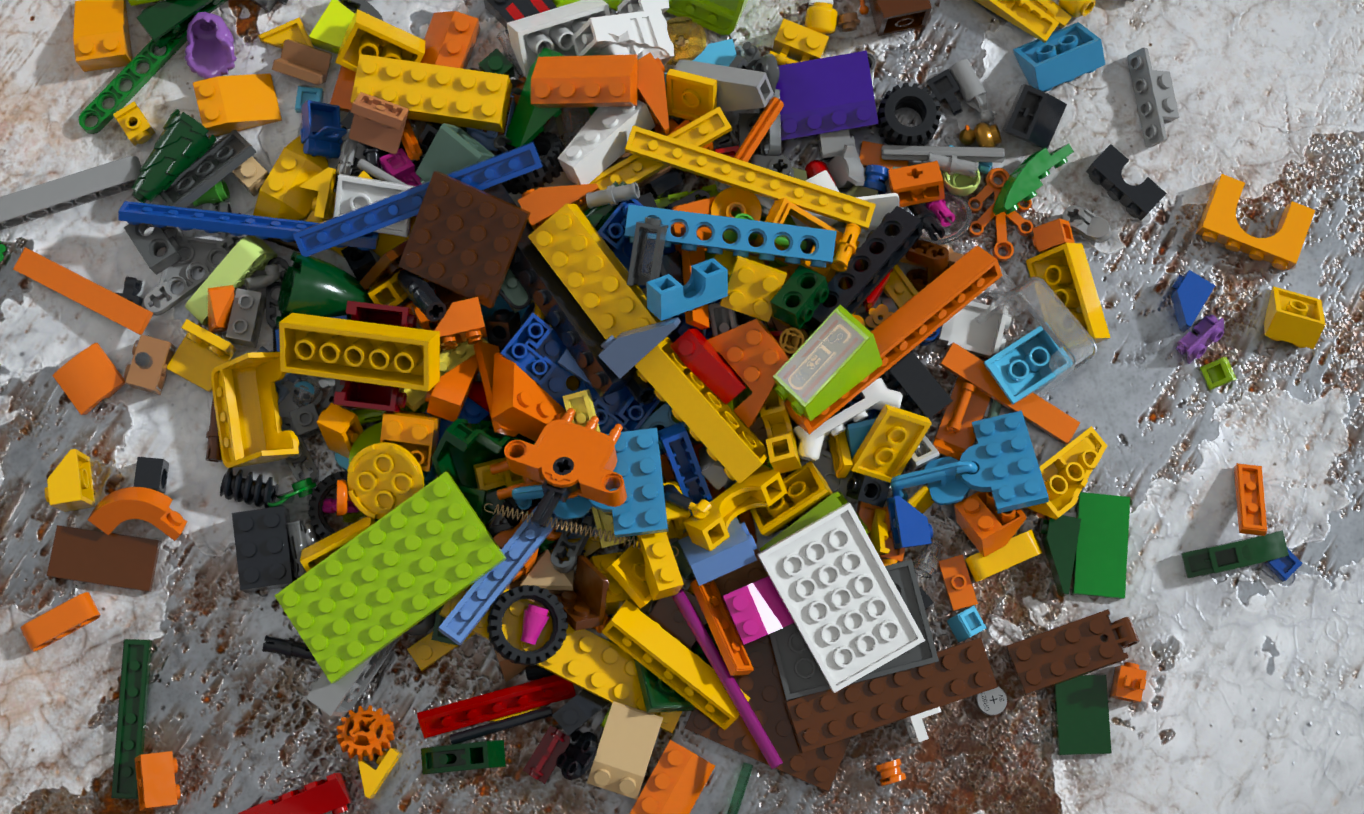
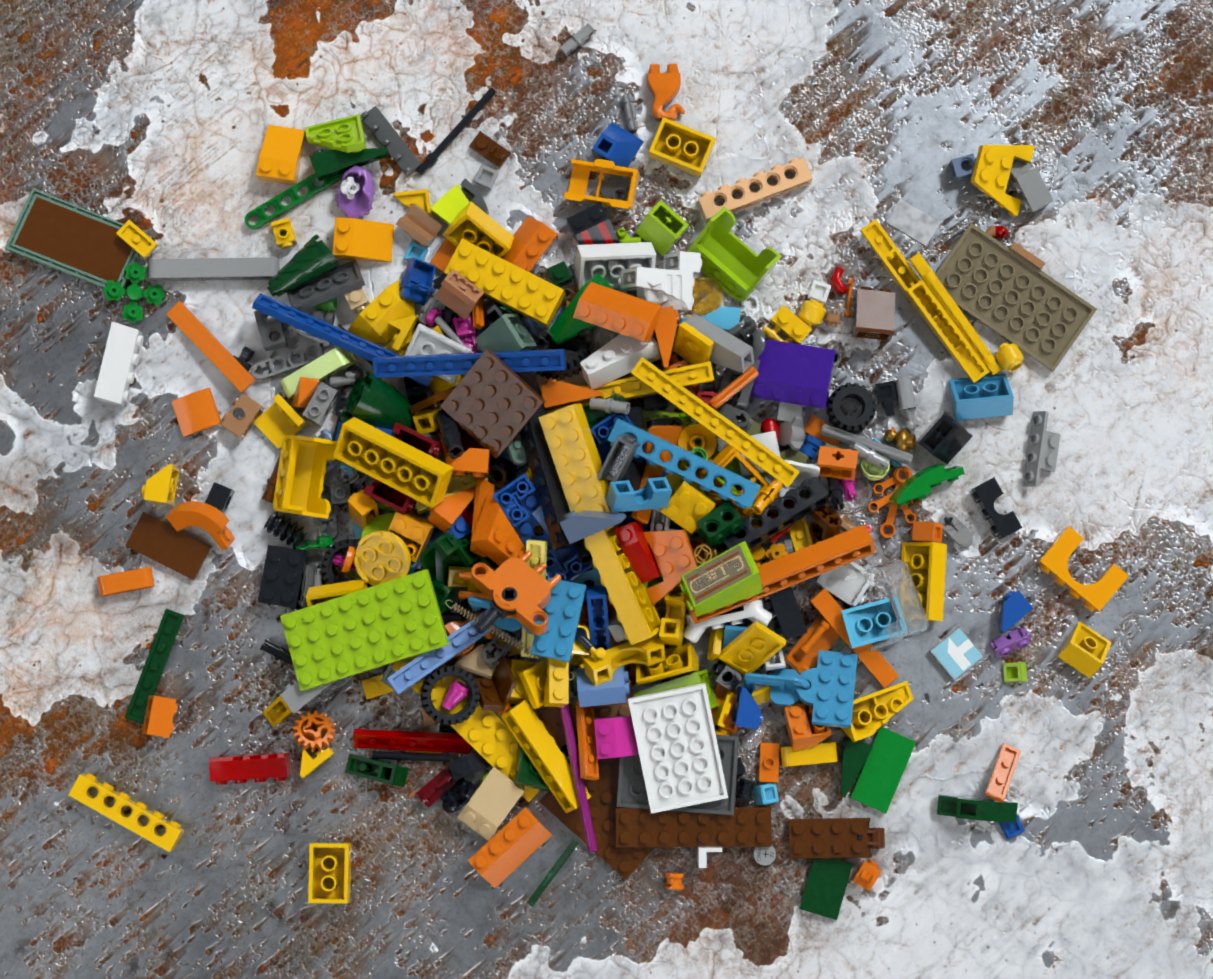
camera: 25 degrees right, 5 degrees up
none -> yellow slope [262,695,293,728]
none -> white plate [340,177,360,199]
none -> dark pink tile [425,308,442,328]
none -> black bush [736,778,756,801]
none -> tile [929,627,984,681]

